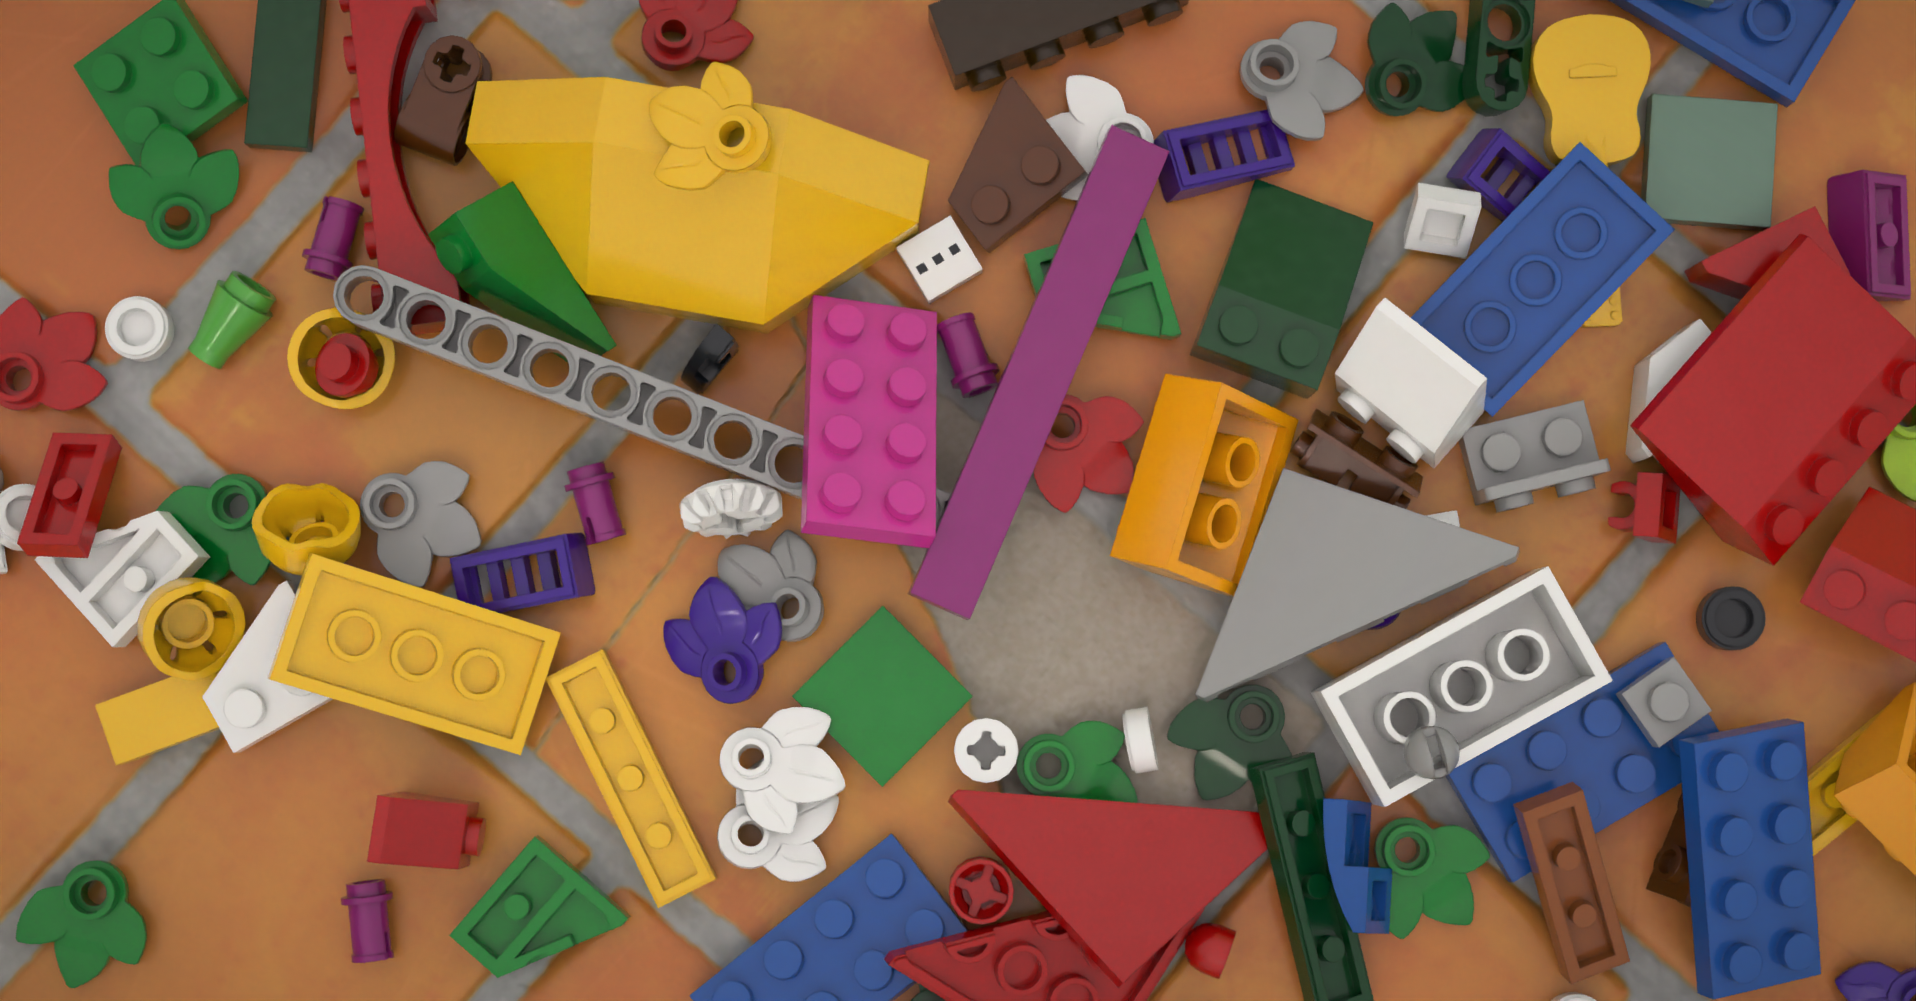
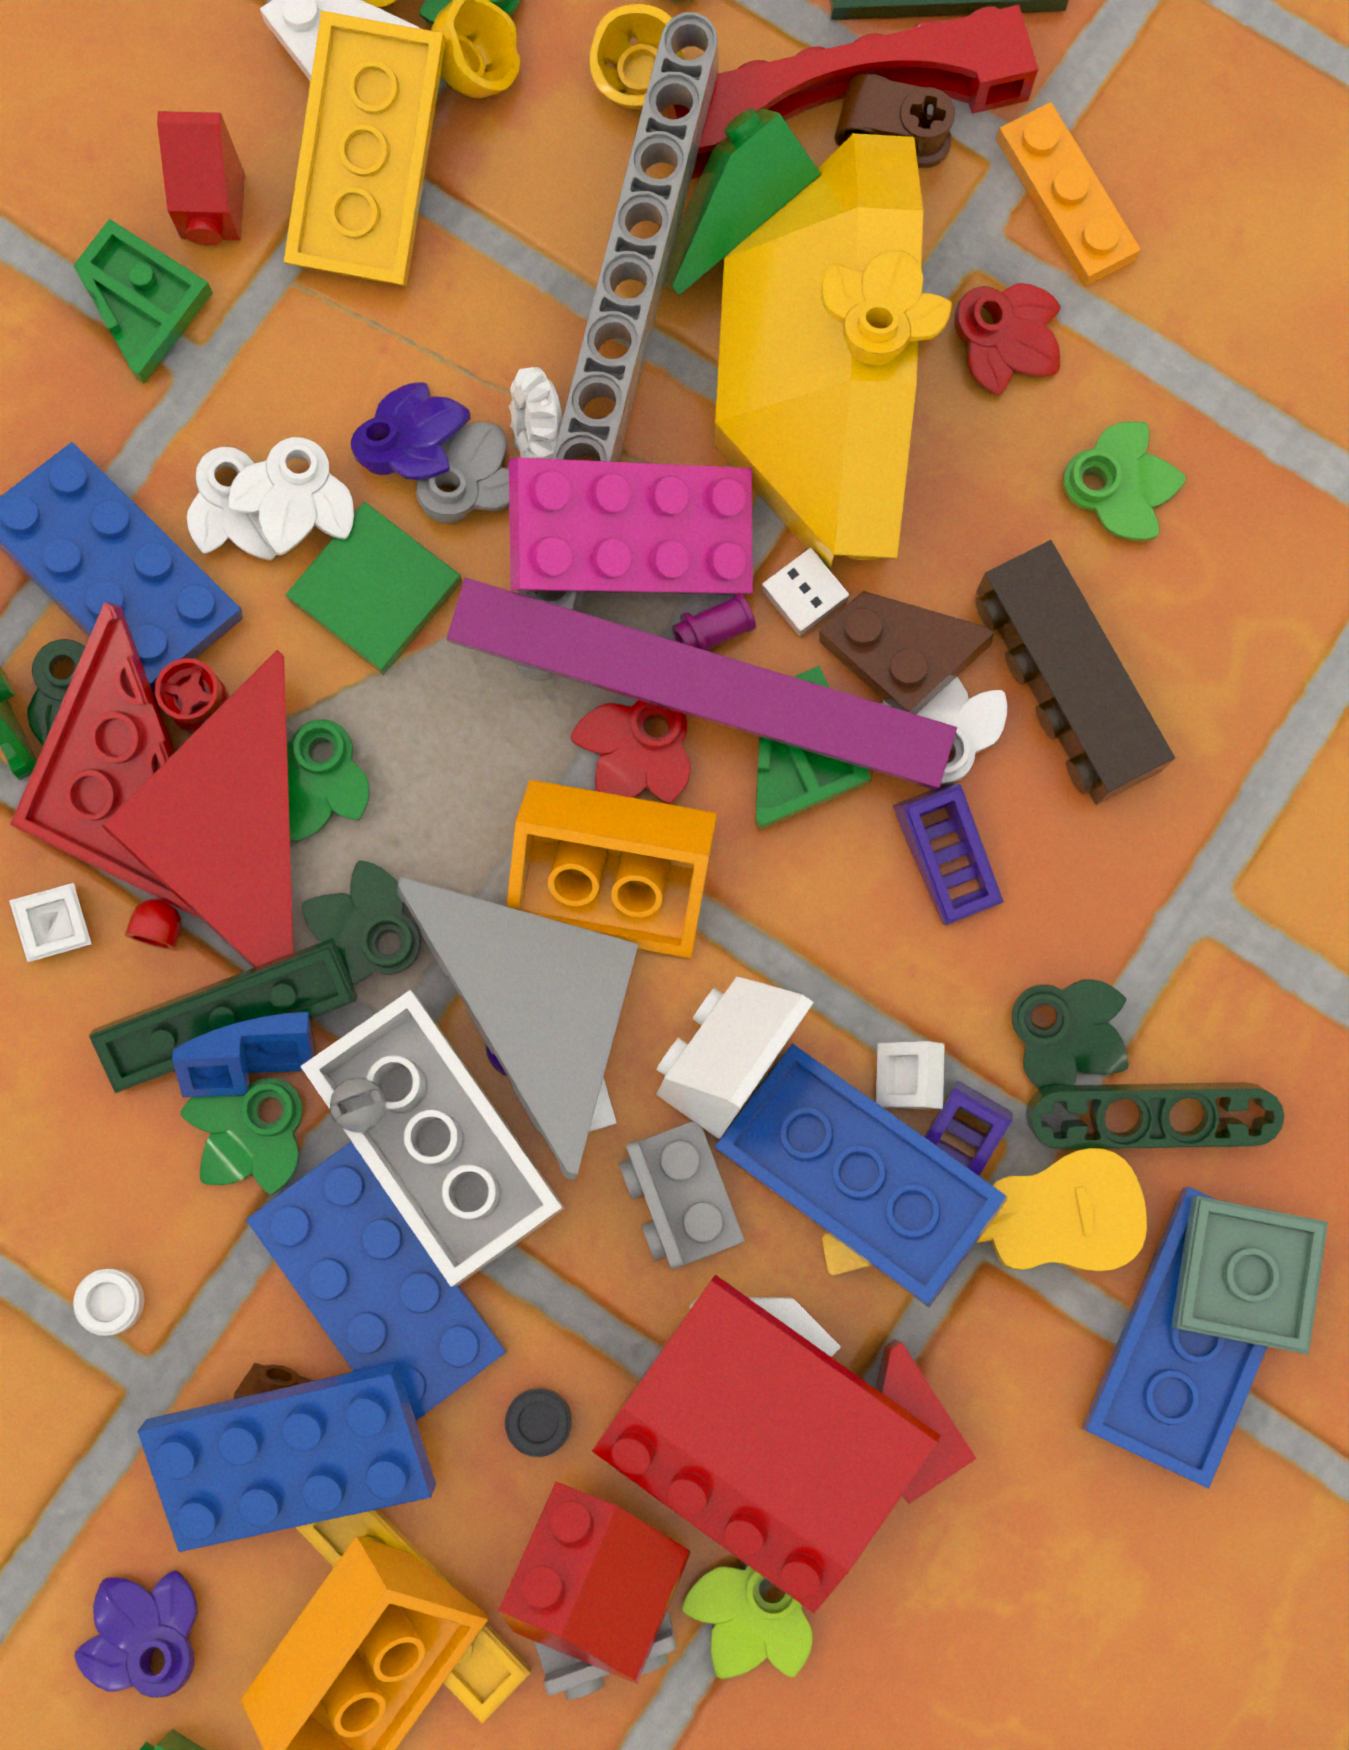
camera: 85 degrees right, 5 degrees down
magenta pin [302,196,364,281] -> none
red plate [315,333,379,398] -> none
magenta pin [341,879,394,963] -> none
light grey plate [360,461,482,588] -> none
dark purple slope [450,533,595,613] -> none
yellow tile [546,649,717,908] -> none
magenta pin [564,461,626,546] -> none
black tile [681,324,739,394] -> none
white wheel [954,718,1019,783] -> none
white tile [1122,707,1158,774] -> none
dark green slope [1190,179,1374,399] -> none
light grey plate [1239,21,1364,141] -> none
reddish brown hinge [1290,409,1423,509] -> none
dark orange plate [1513,781,1630,984] -> none
red tile [1608,472,1681,544] -> none
light grey plate [1616,657,1712,747] -> none
sand green tile [1641,94,1778,231] -> none
magenta slope [1827,170,1911,301] -> none

